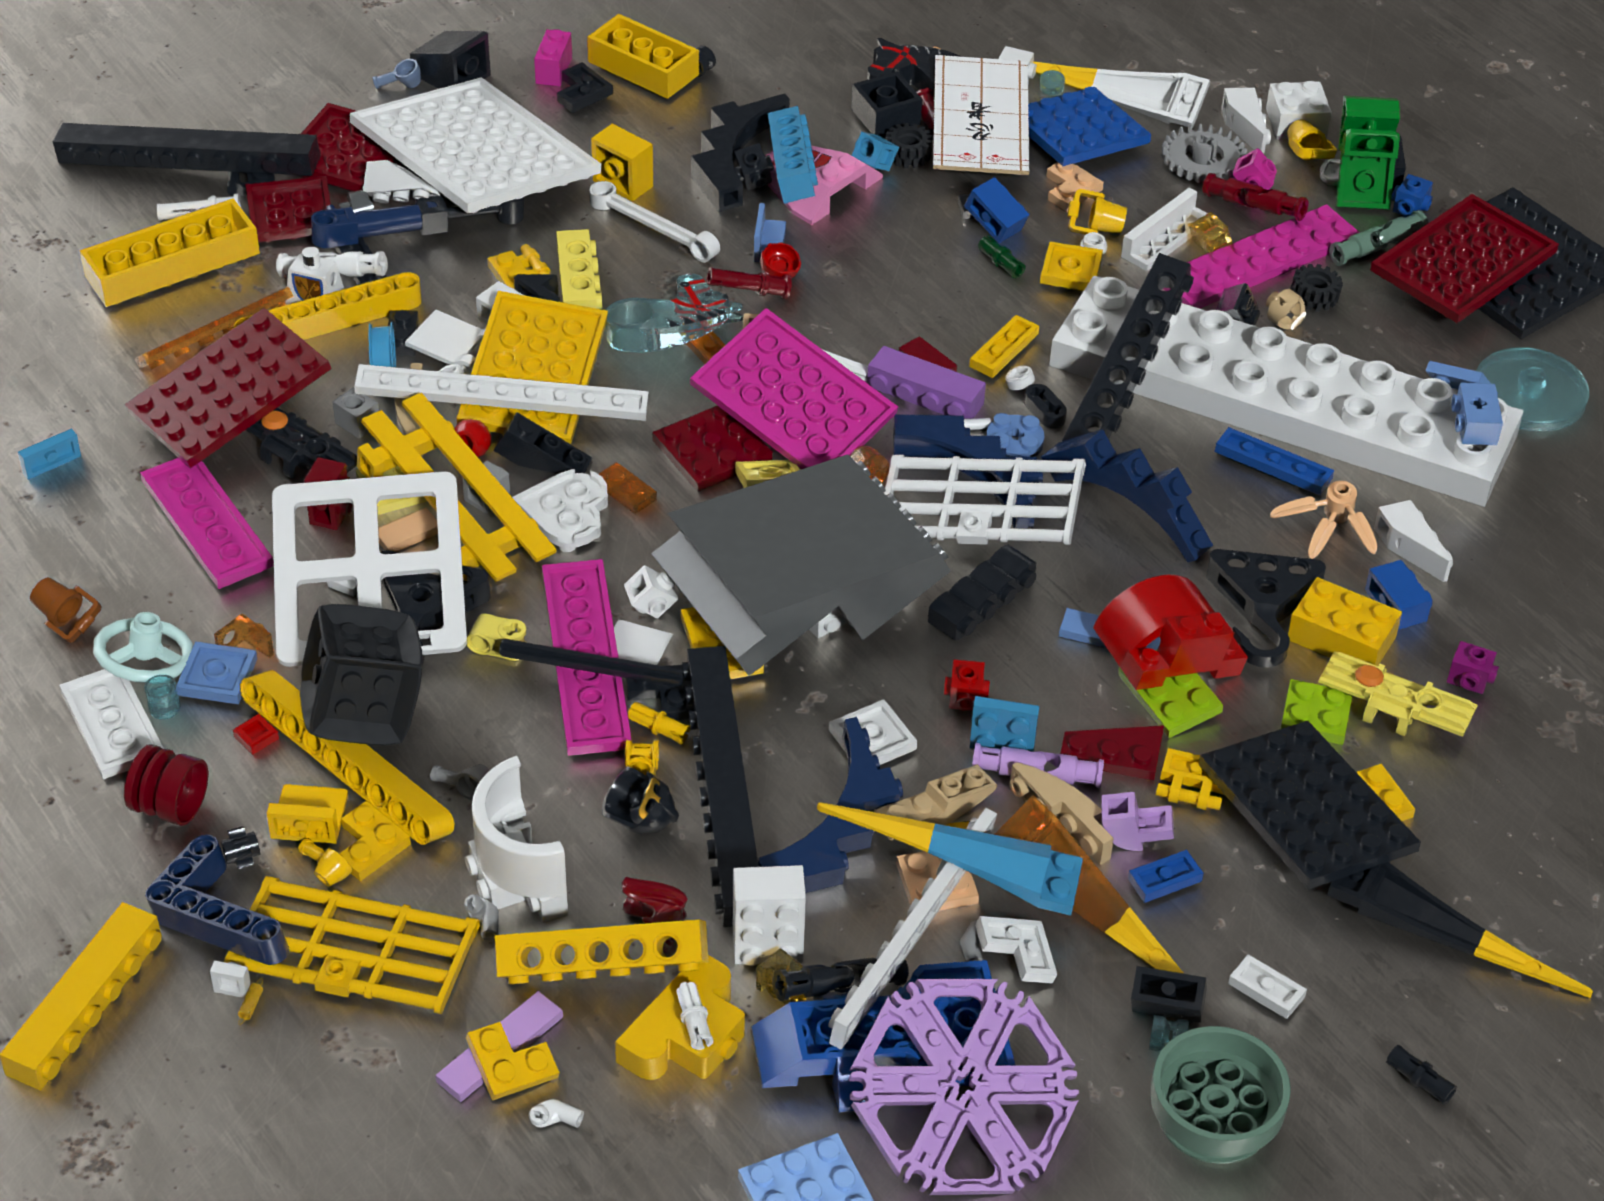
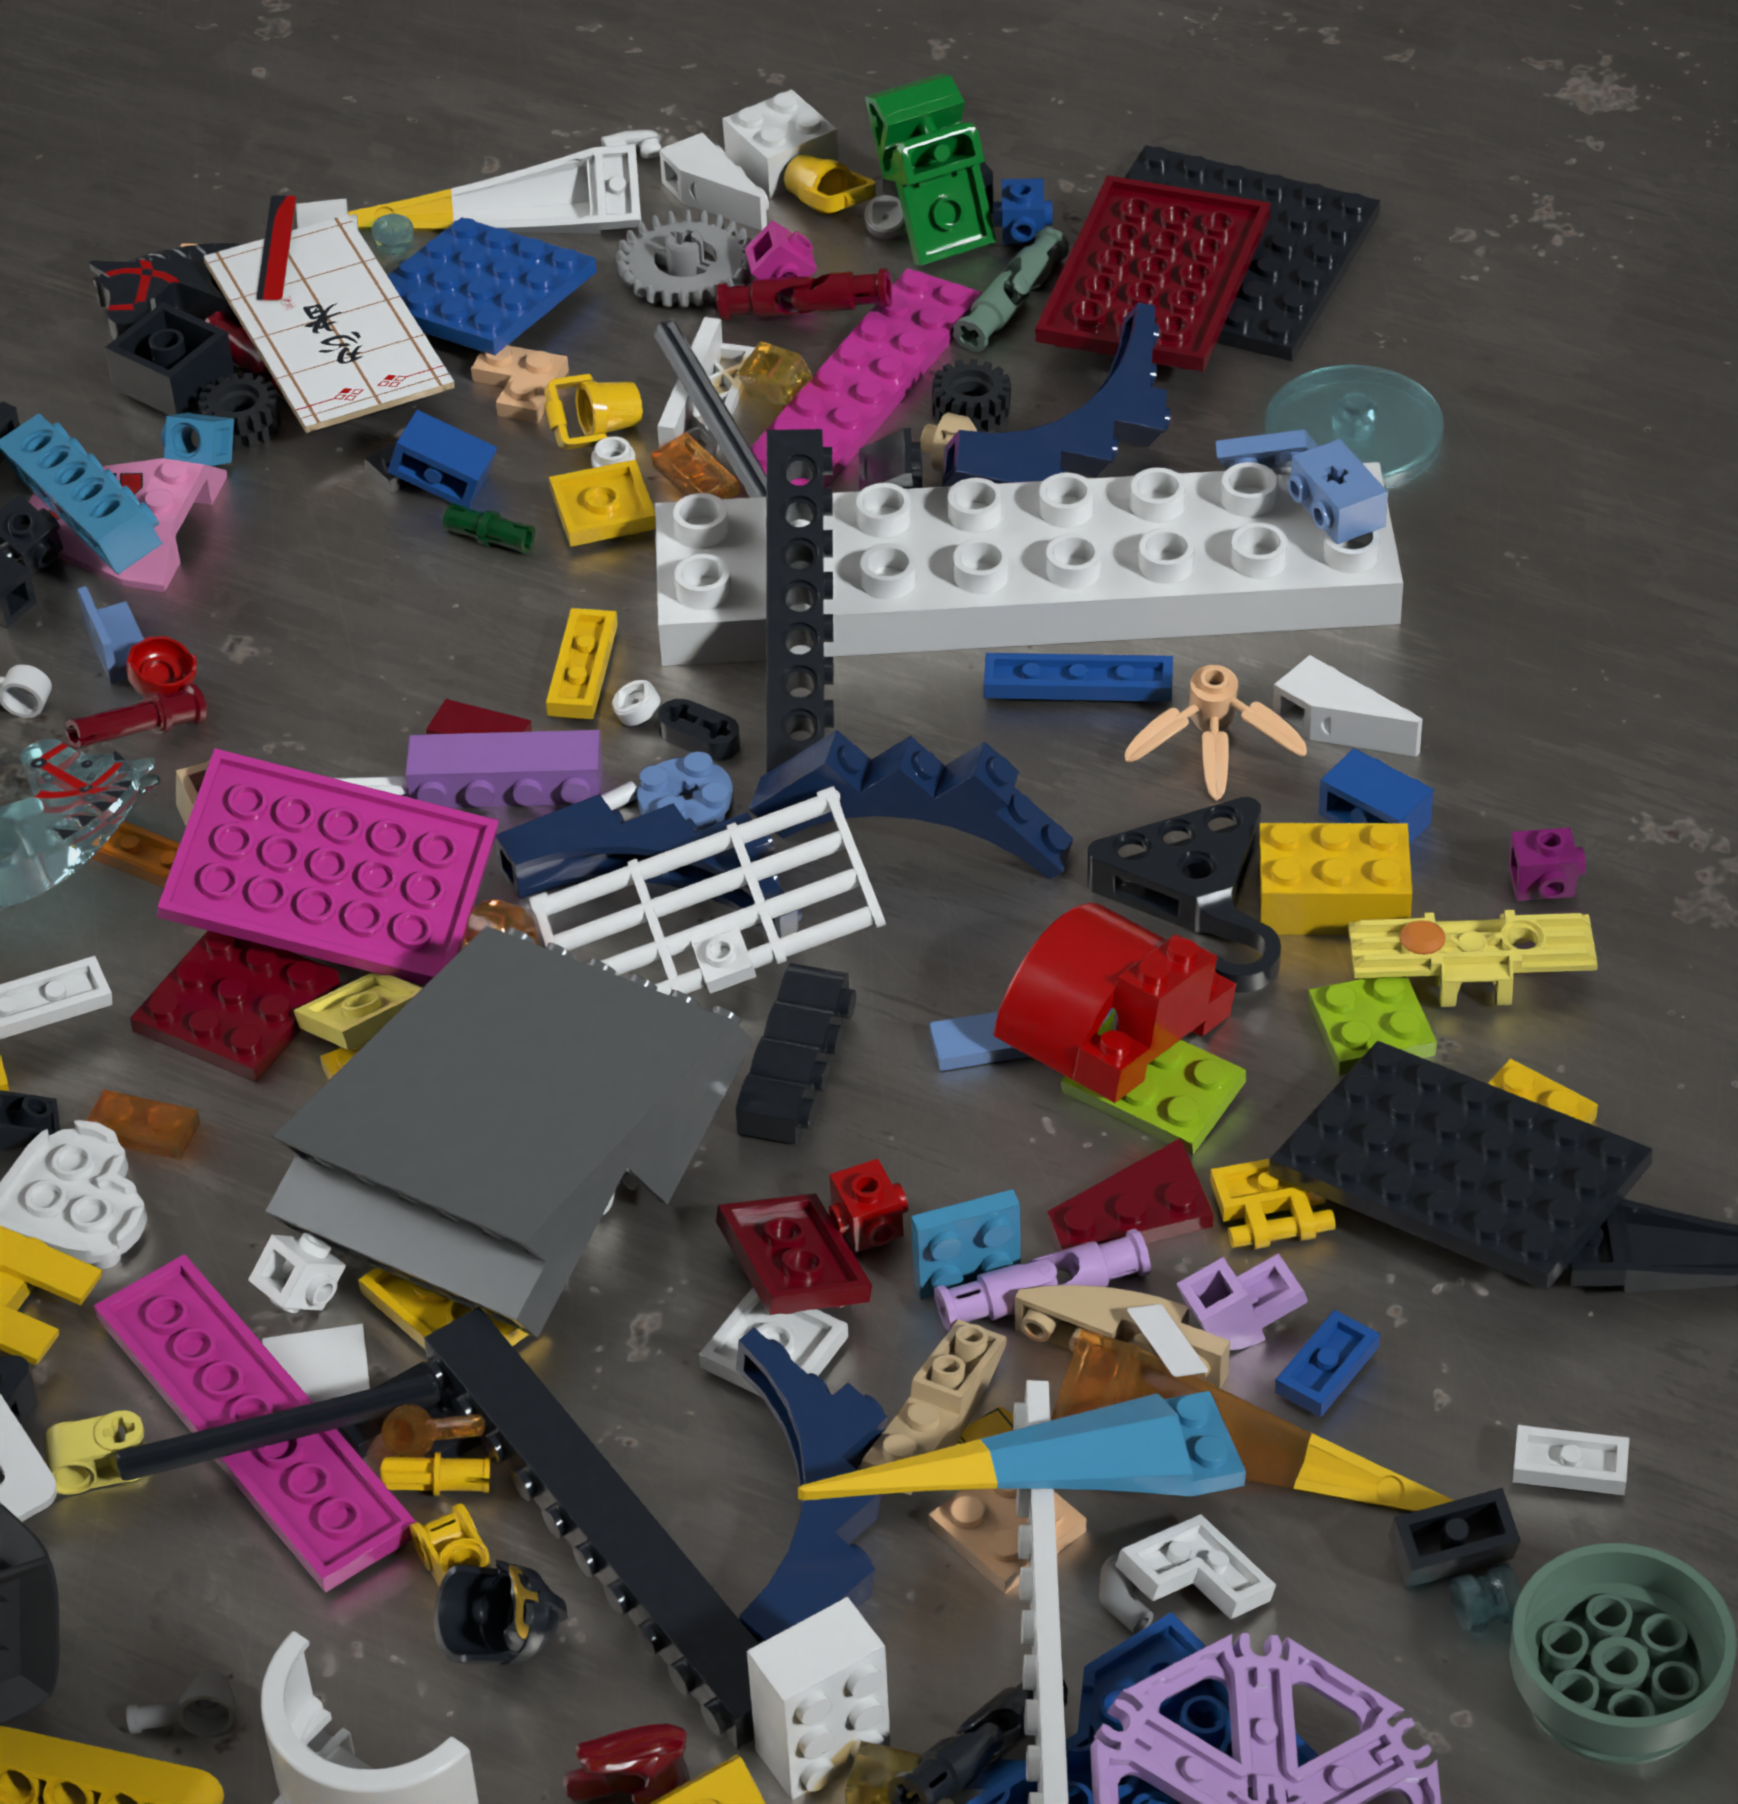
camera: 25 degrees left, 0 degrees up
none -> red sticker [257,195,296,300]
none -> clear orange plate [382,1404,485,1457]
none -> white arm [601,130,662,159]
none -> clear orange plate [651,432,740,499]
none -> axle [654,320,766,498]
none -> dark red plate [716,1193,872,1315]
none -> dark blue arch [942,302,1171,487]
none -> white sticker [1127,1304,1208,1377]

